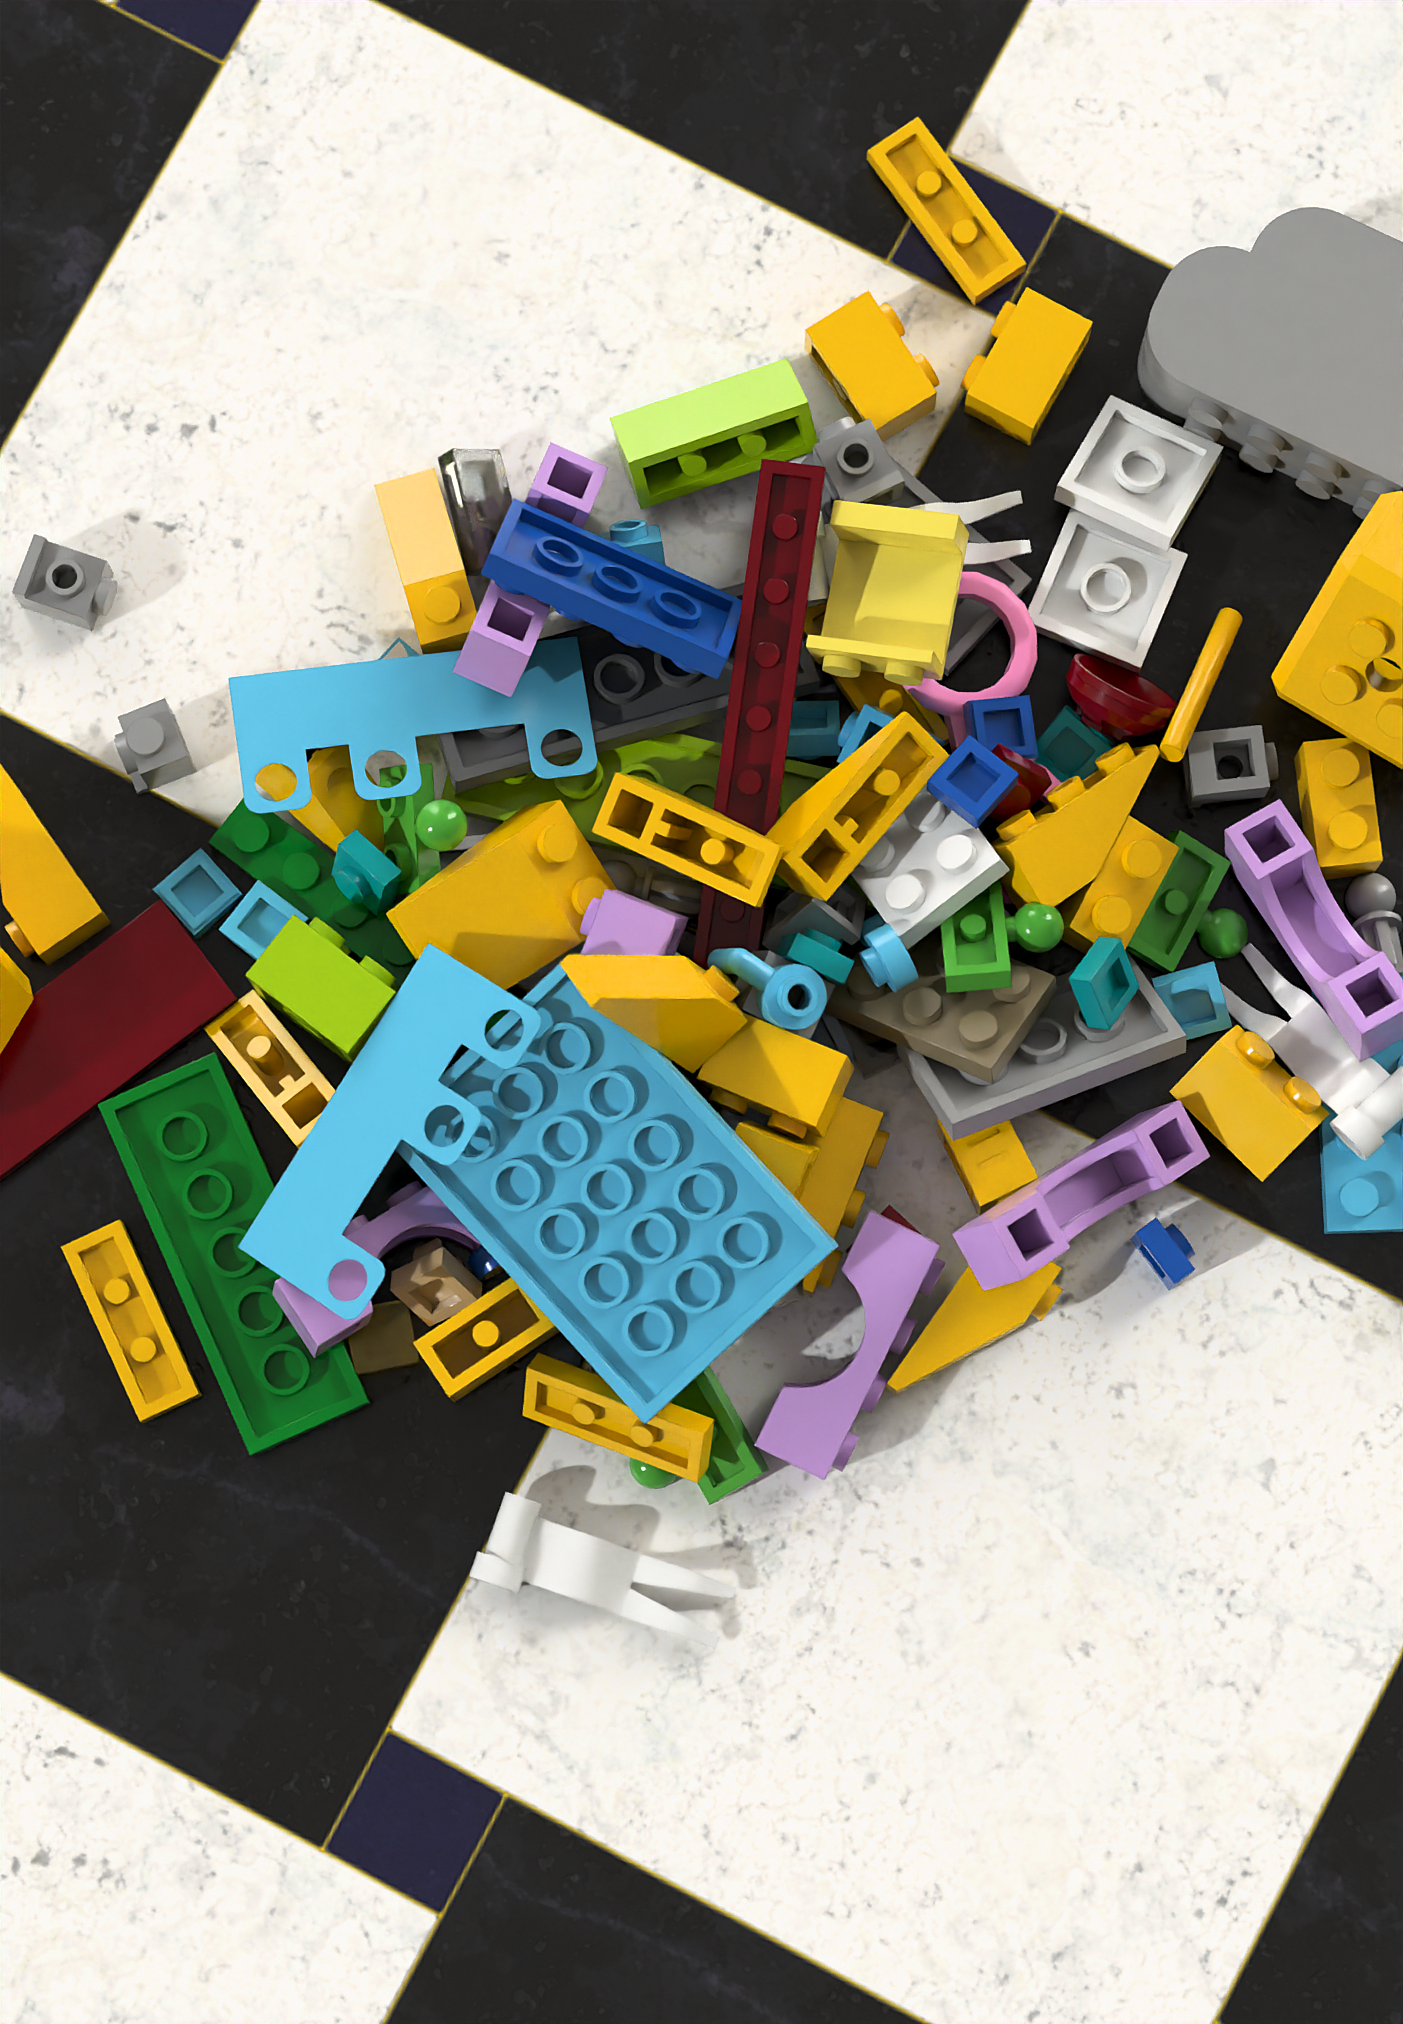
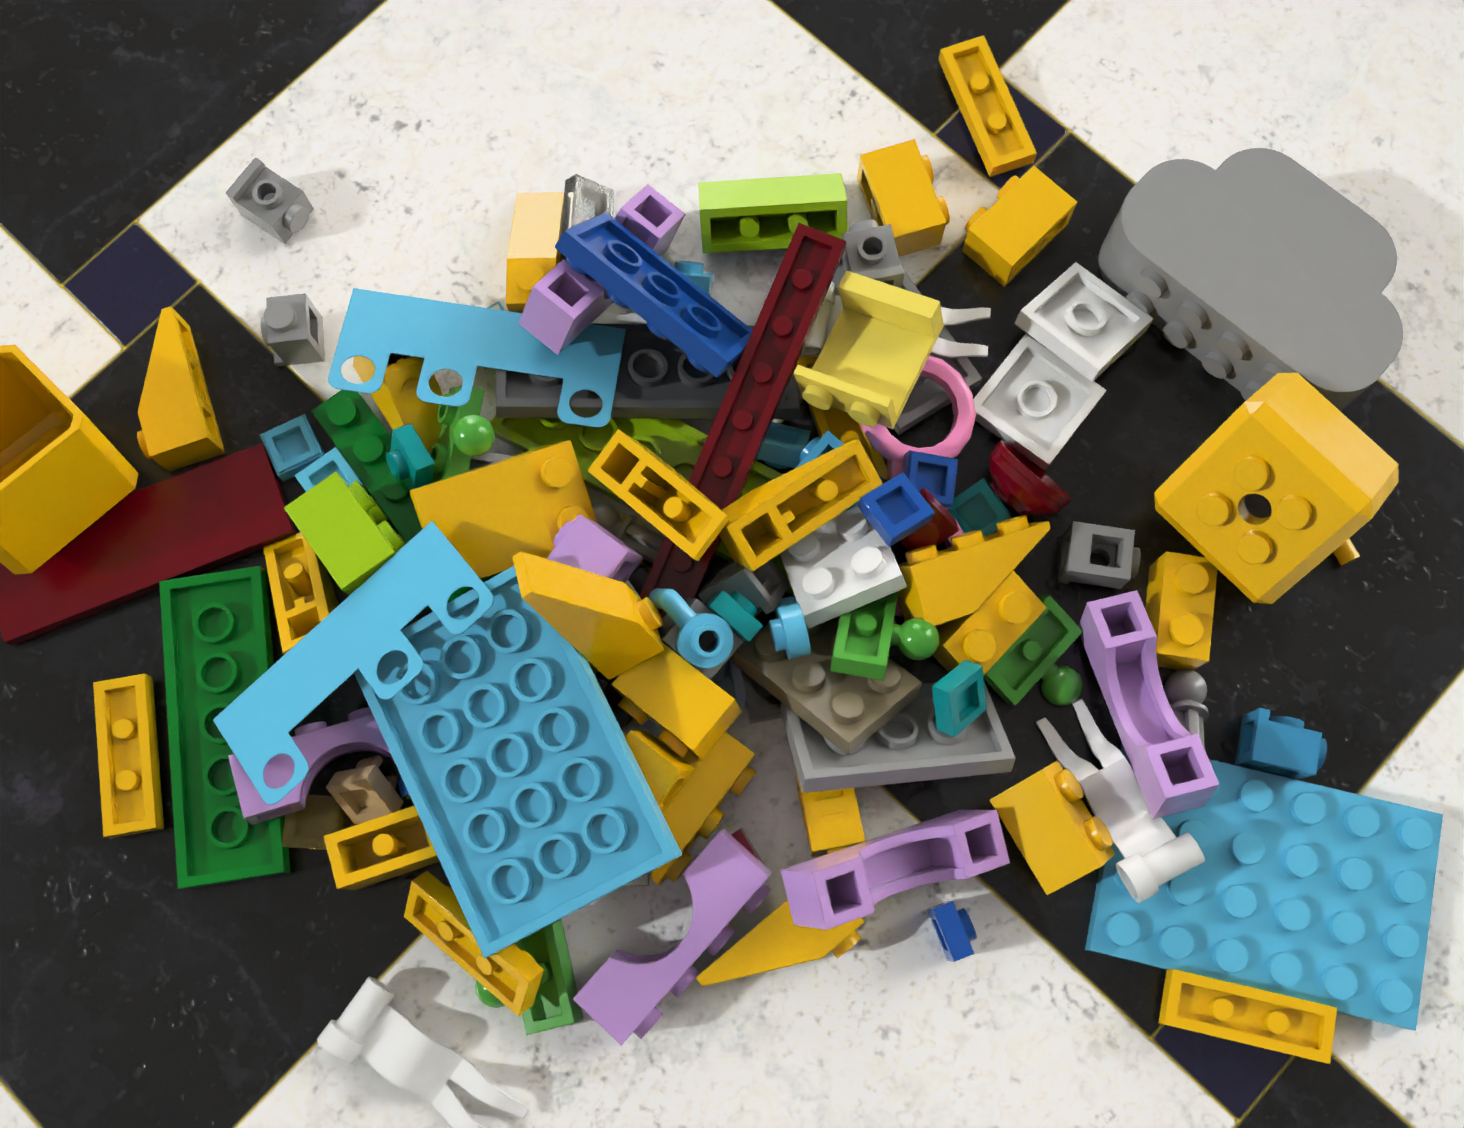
camera: 15 degrees right, 5 degrees down
medium azure plate [1152,961,1232,1040] -> none
yellow bar [1159,608,1243,762] -> none

